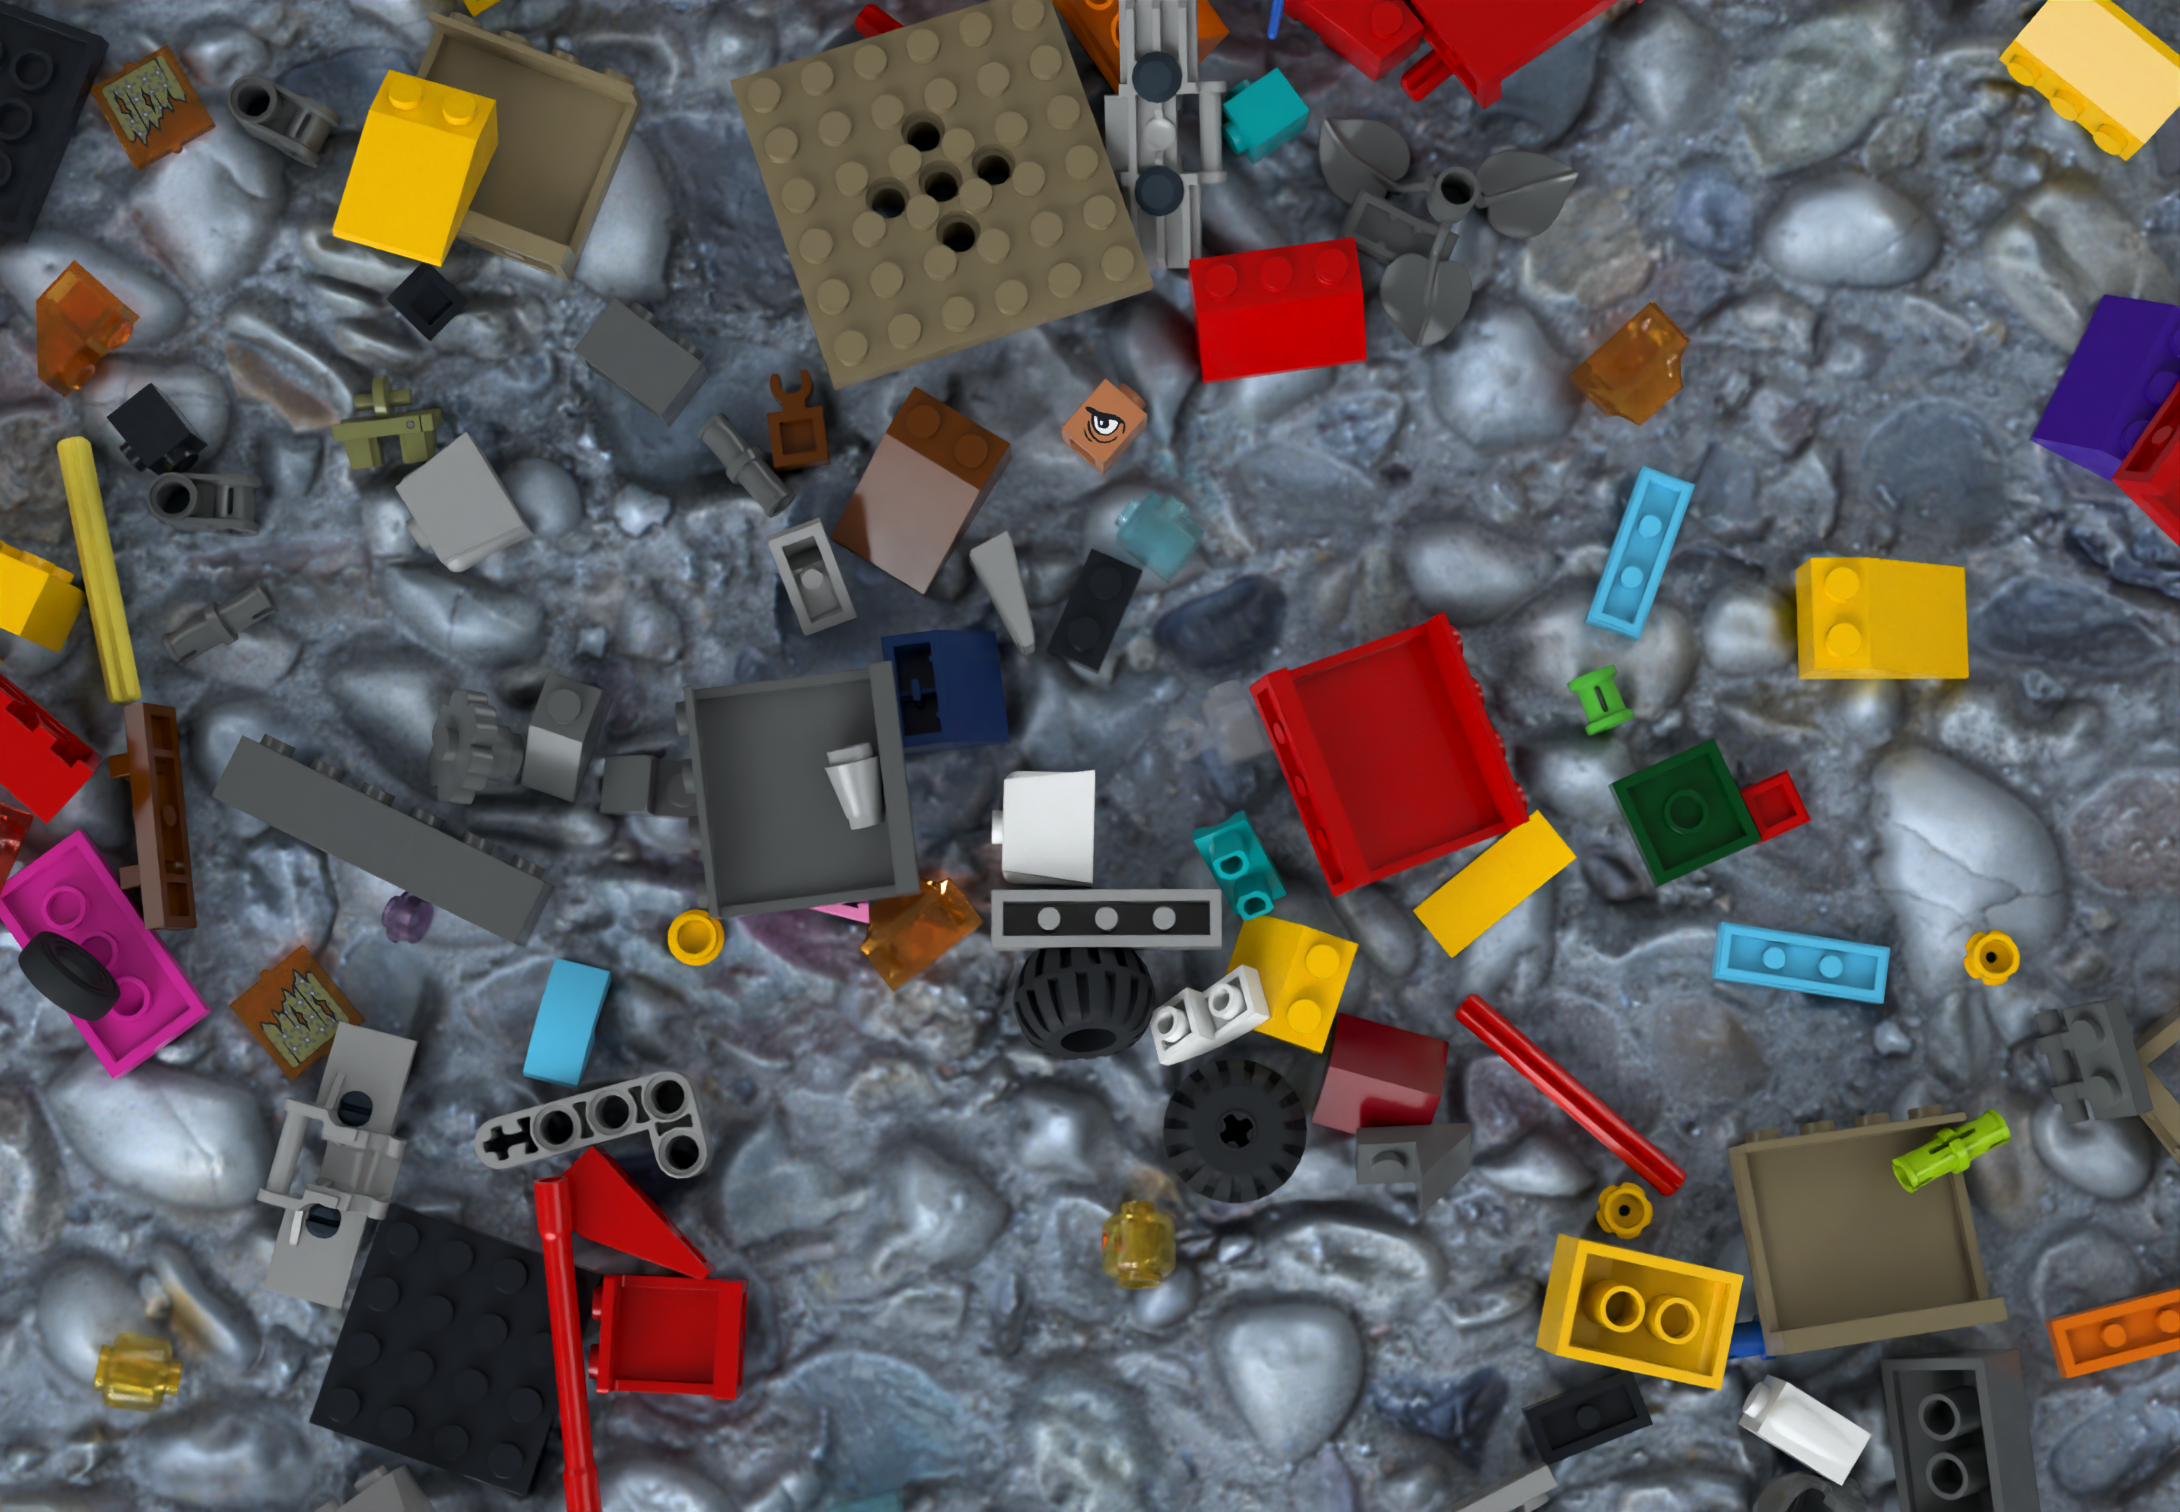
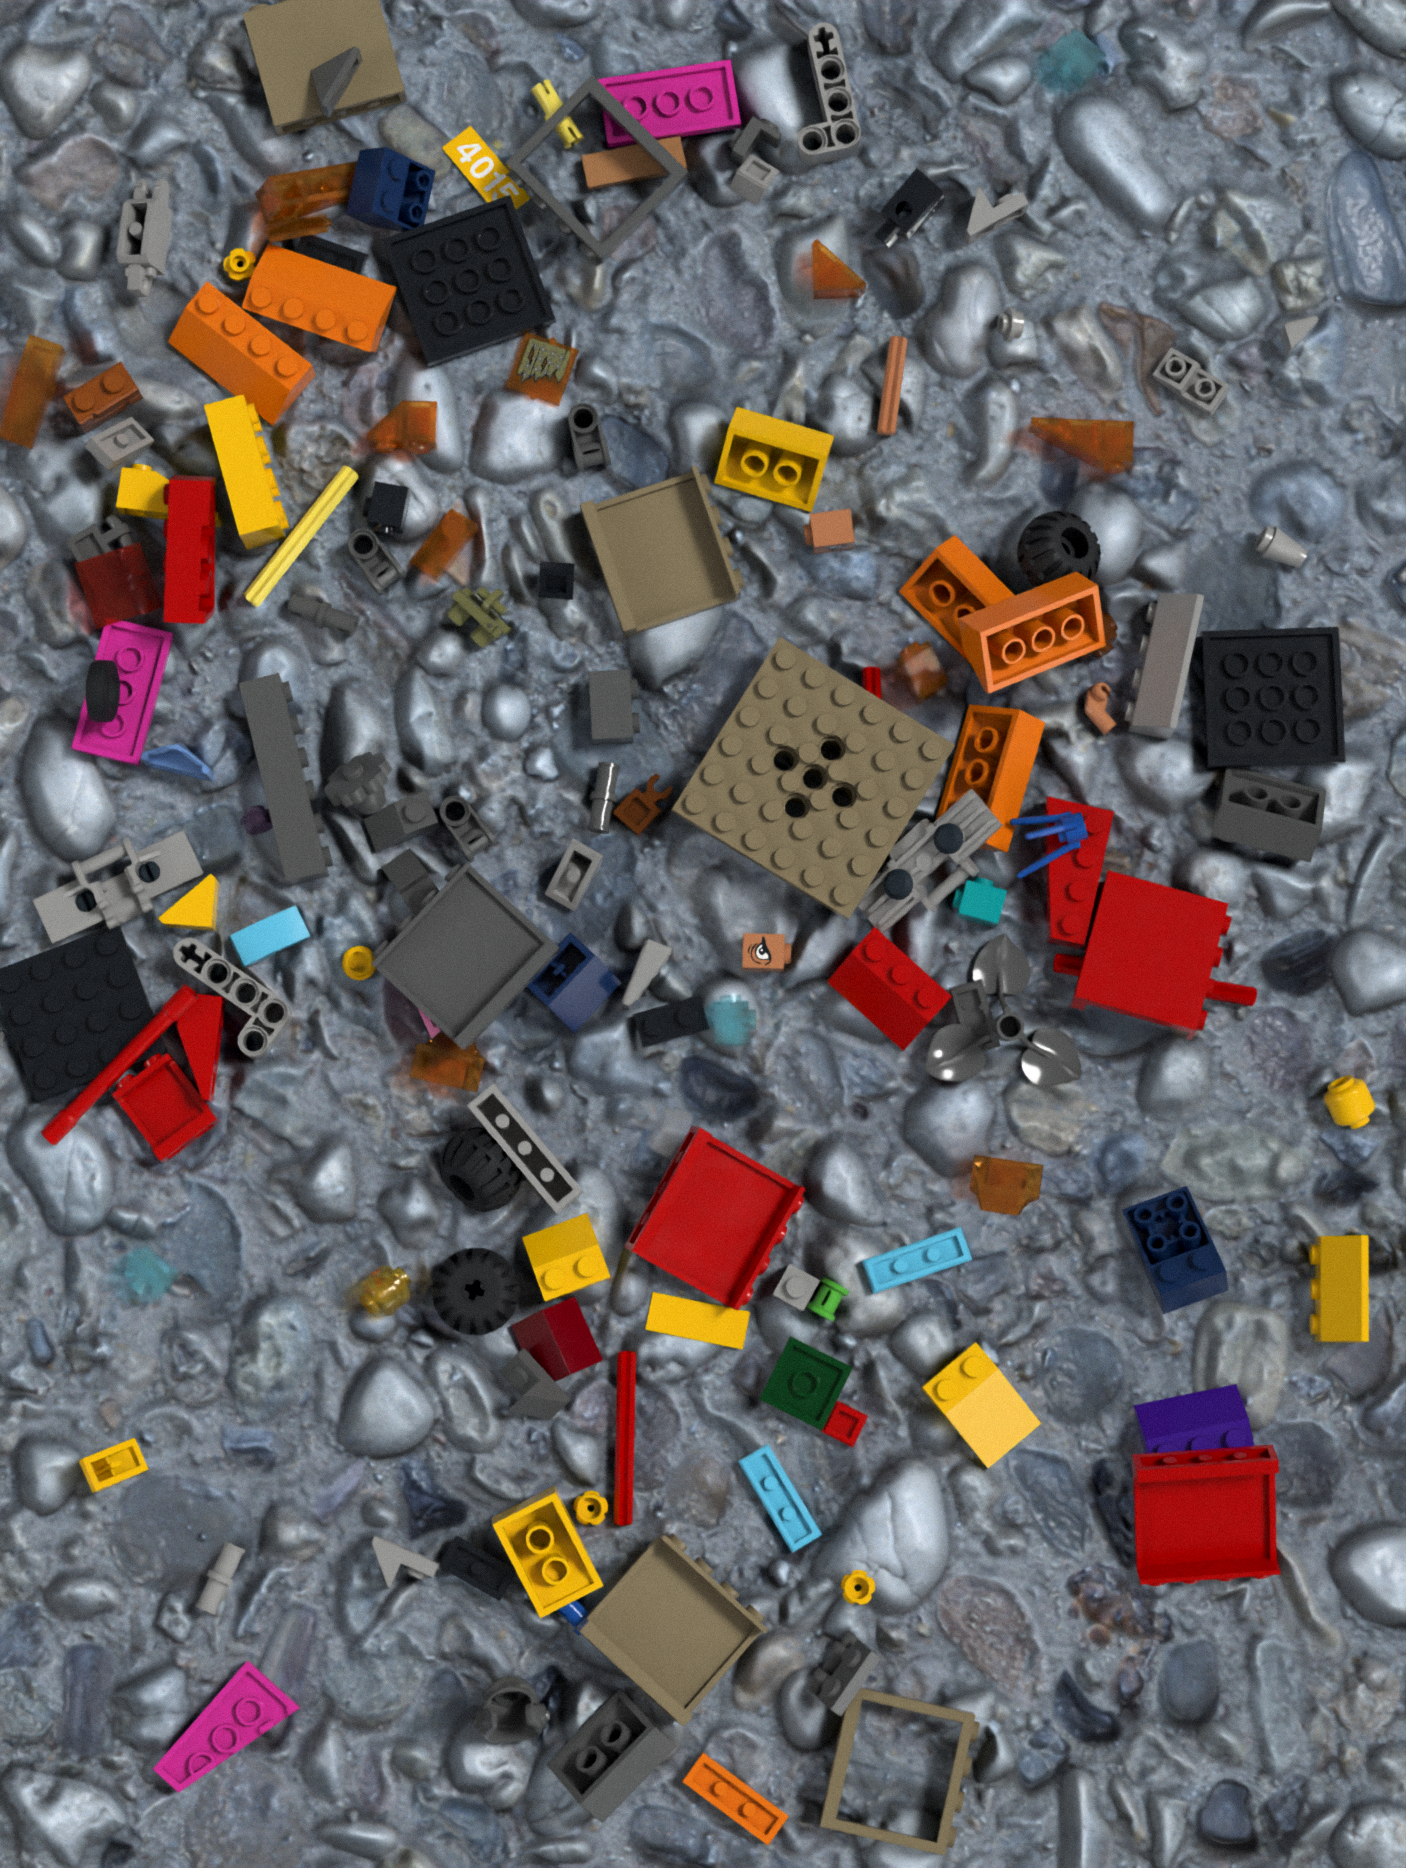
camera: 45 degrees right, 0 degrees up
reddish brown hinge [108,702,197,931] -> none
piece [230,945,366,1081] -> none
yellow slope [333,69,498,267] -> none
light grey torso [395,431,534,572] -> none
light grey cone [824,741,885,830] -> none
slope [830,386,1012,597] -> none
white torso [992,770,1095,888] -> none
white slope [1149,964,1271,1066] -> none
teal hips [1192,810,1287,921] -> none
white torso [1738,1374,1872,1486] -> none
lime pin [1892,1109,2011,1193] -> none
none -> medium blue slope [141,743,215,782]
none -> yellow slope [158,874,220,931]
none -> clear orange slope [410,509,478,583]
none -> dark grey piece [440,795,498,863]
none -> light grey brick [772,1264,820,1312]
none -> dark blue slope [1122,1186,1228,1314]

